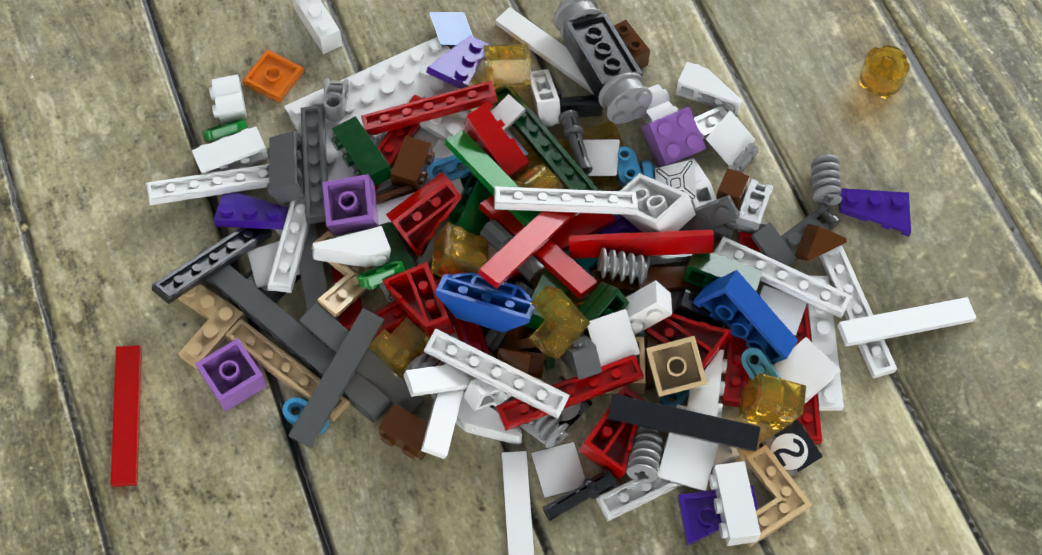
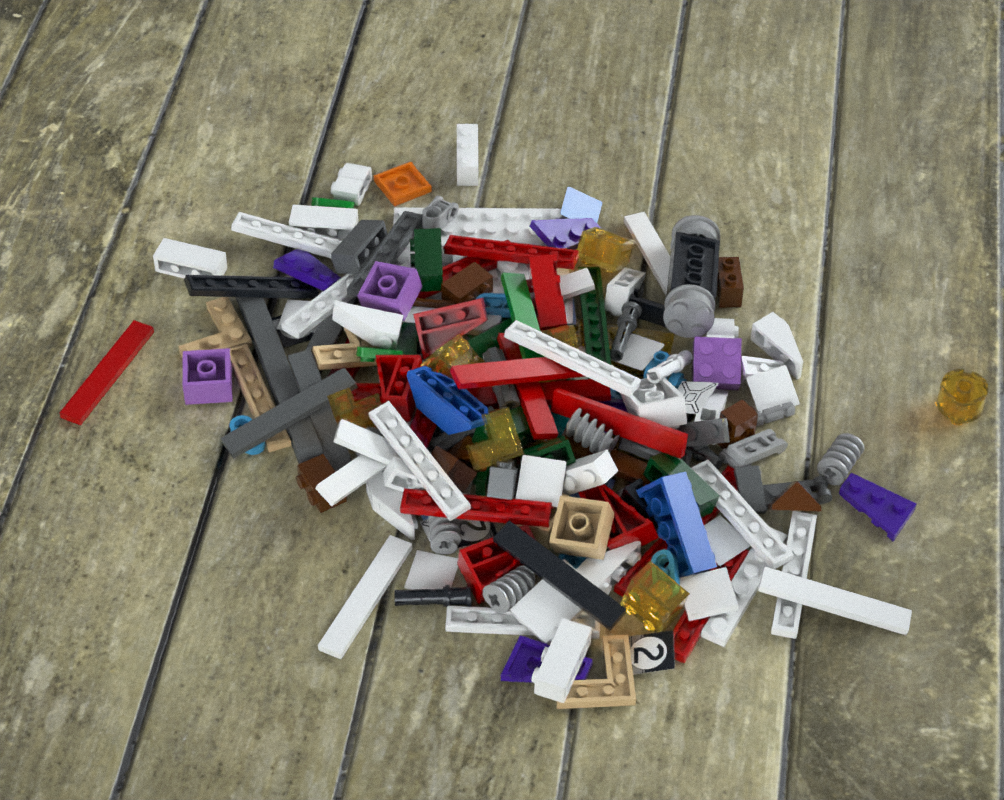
camera: 30 degrees right, 15 degrees down
none -> white brick [153,238,227,278]
none -> white pin [647,350,693,383]

